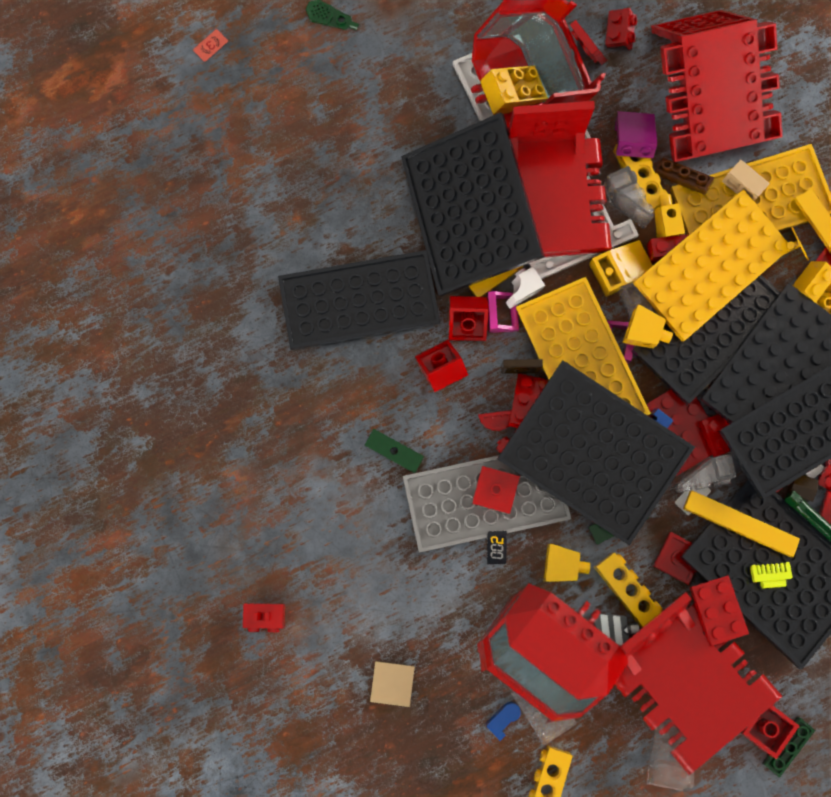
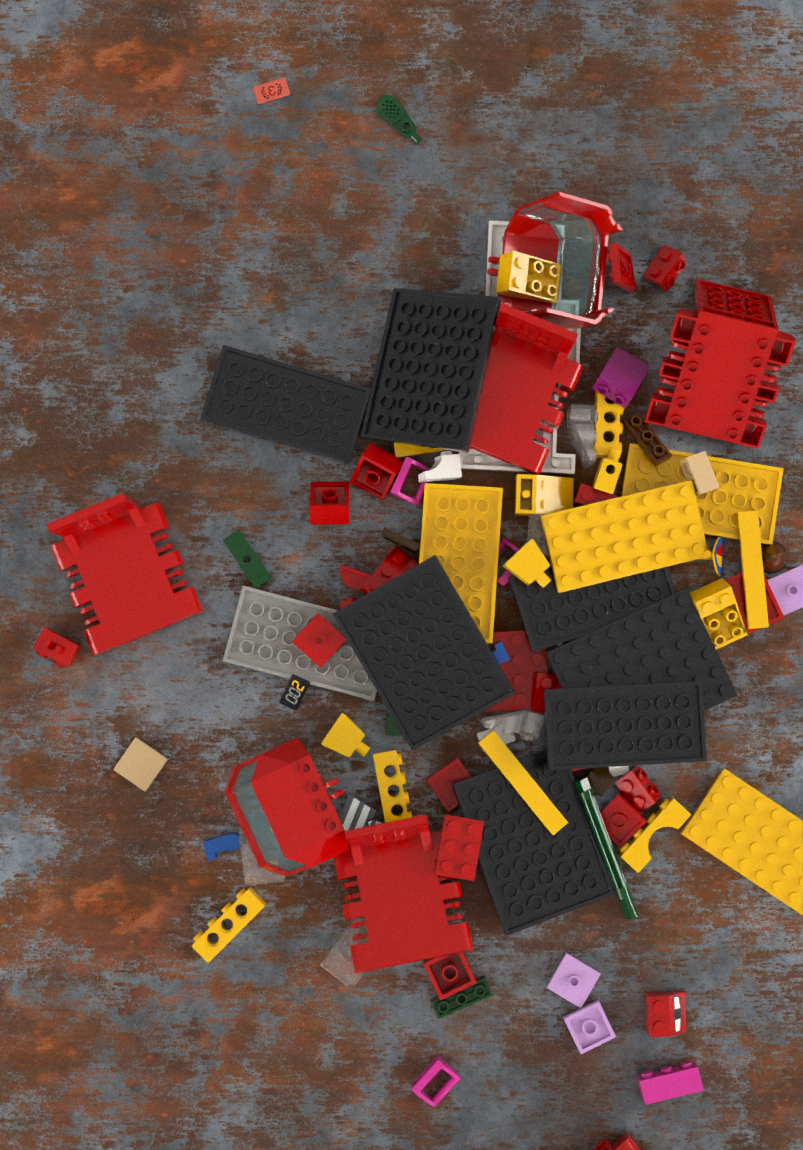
camera: 25 degrees right, 5 degrees up
neon yellow piece [750,562,792,589] -> none
none -> red bracket [46,493,204,656]

